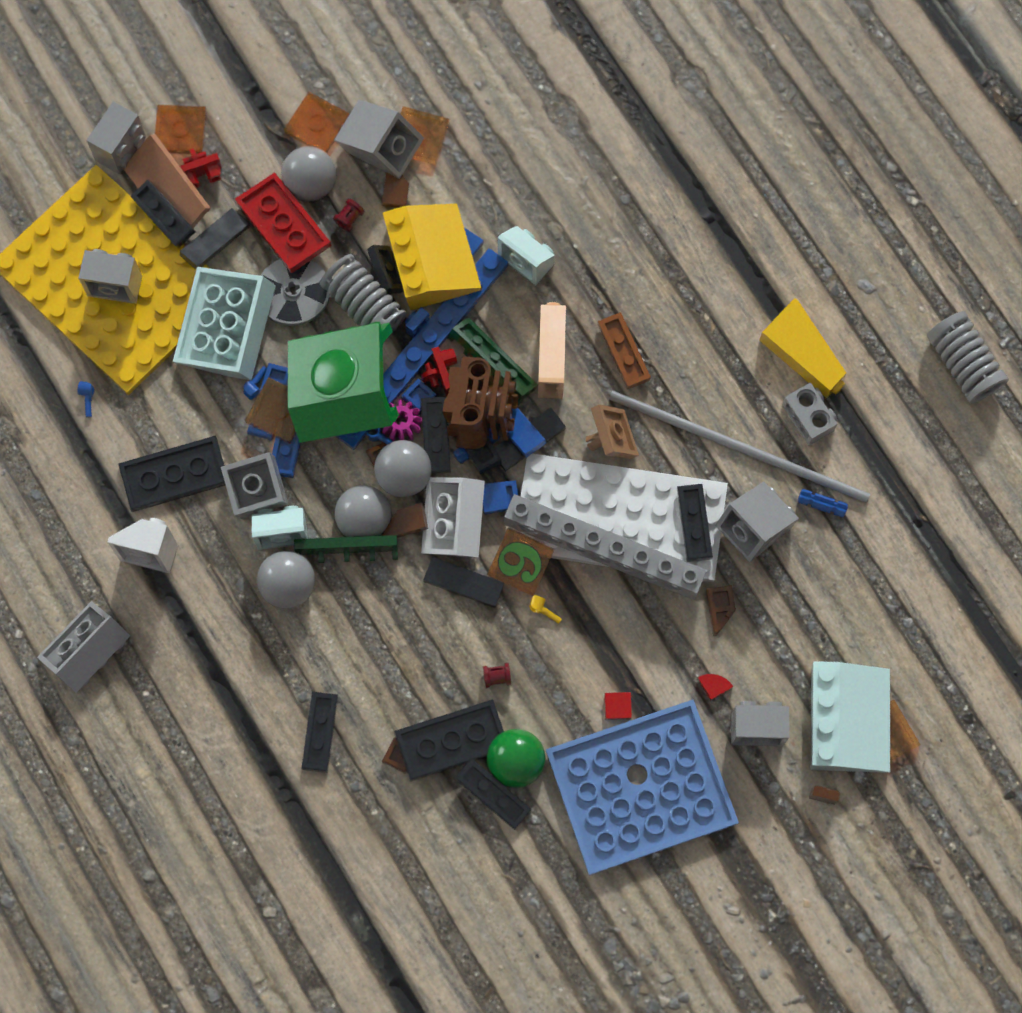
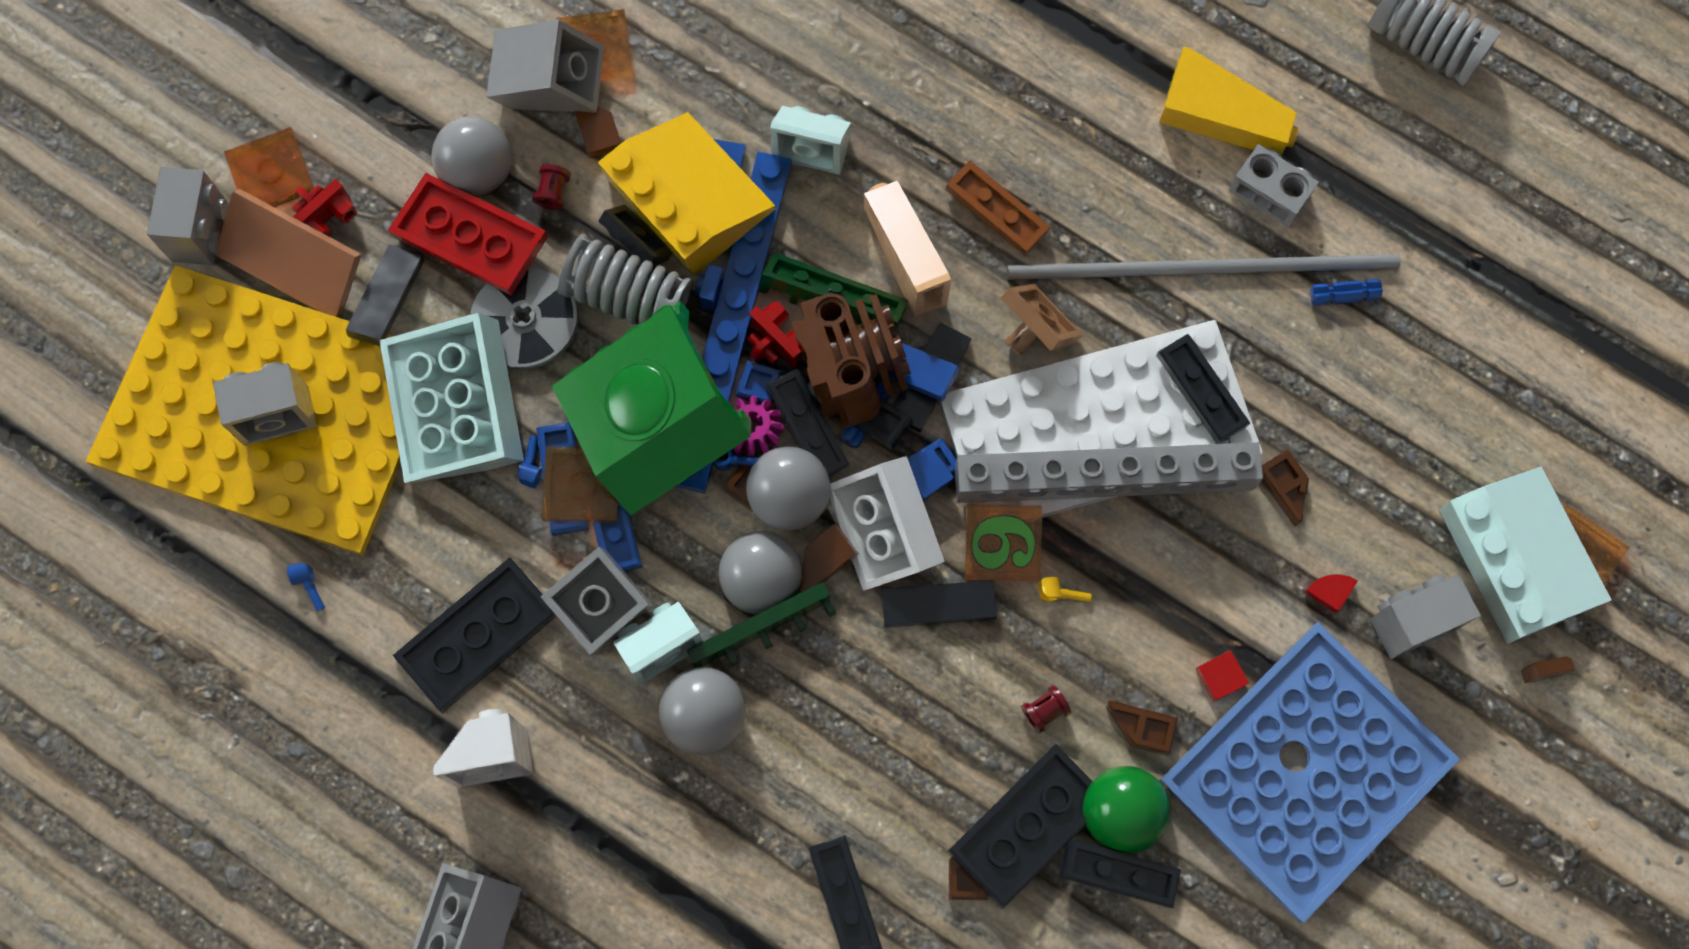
camera: 25 degrees left, 0 degrees up
black tile [130,180,196,249] -> none
clear orange tile [284,92,350,153] -> none
light grey slope [715,482,799,562] -> none
none -> reddish brown tile [1106,700,1178,756]

